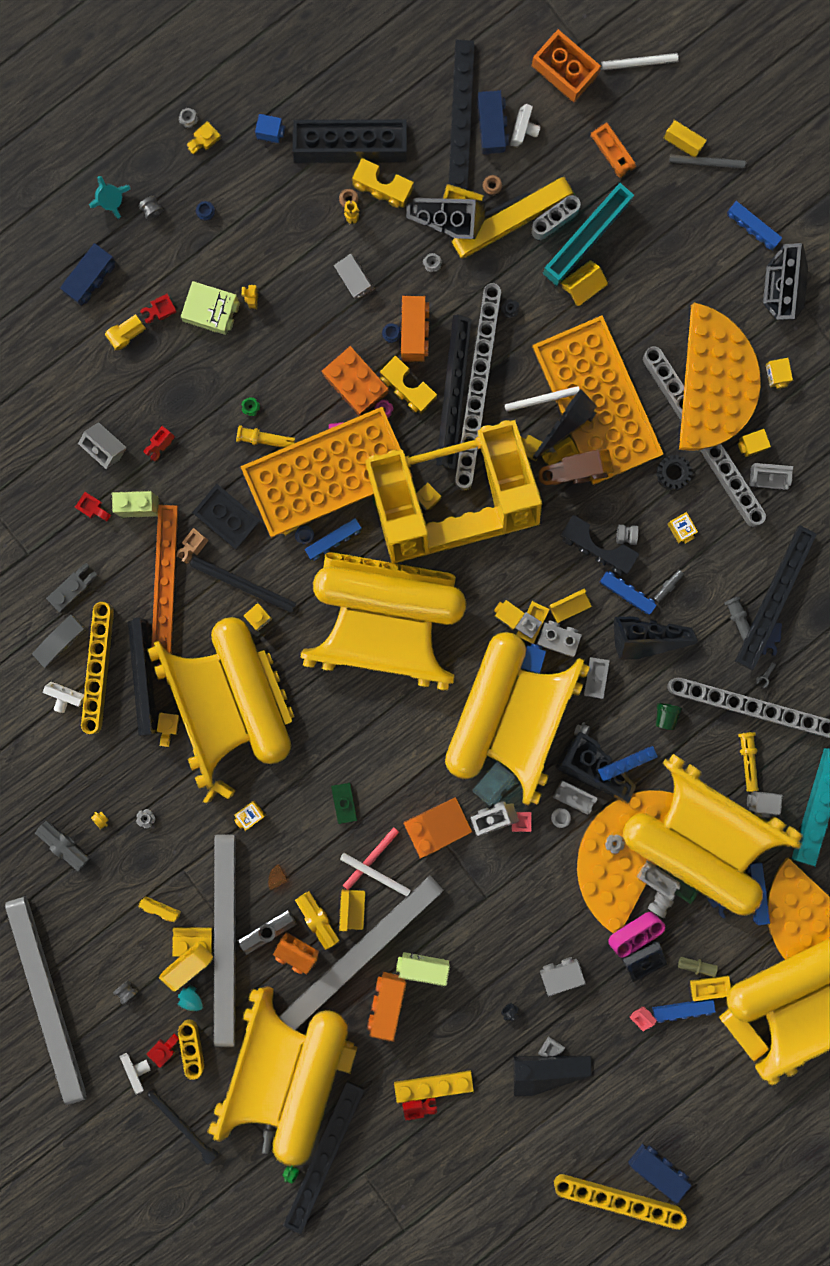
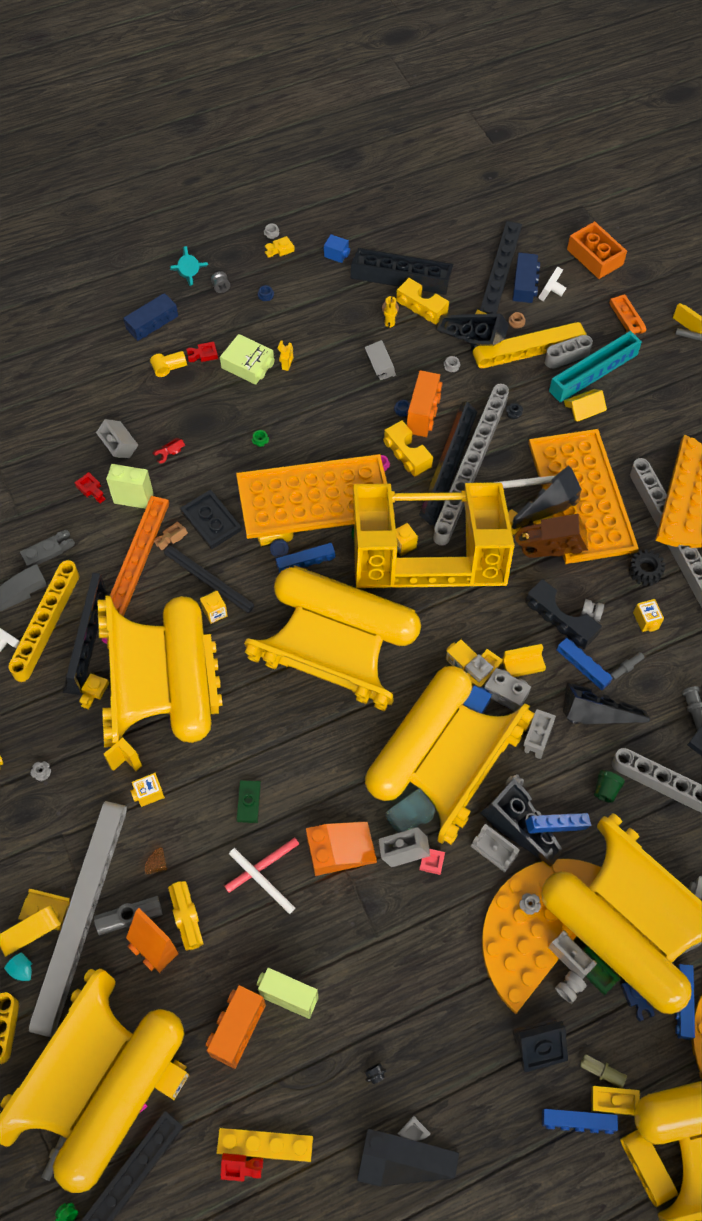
camera: 10 degrees right, 25 degrees down
yellow plate [138,897,181,922] -> none
yellow pin [236,425,295,448] -> none
light grey beam [279,875,444,1030] -> none
orange brick [322,346,389,416] -> none
yellow panel [339,890,365,931] -> none
light grey brick [540,957,585,996] -> none
light grey tile [551,808,571,828] -> none
white bar [602,54,678,70] -> none
dark pink beam [608,912,665,957] -> none
coral plate [630,1006,657,1031] -> none
yellow pin [738,732,759,792] -> none

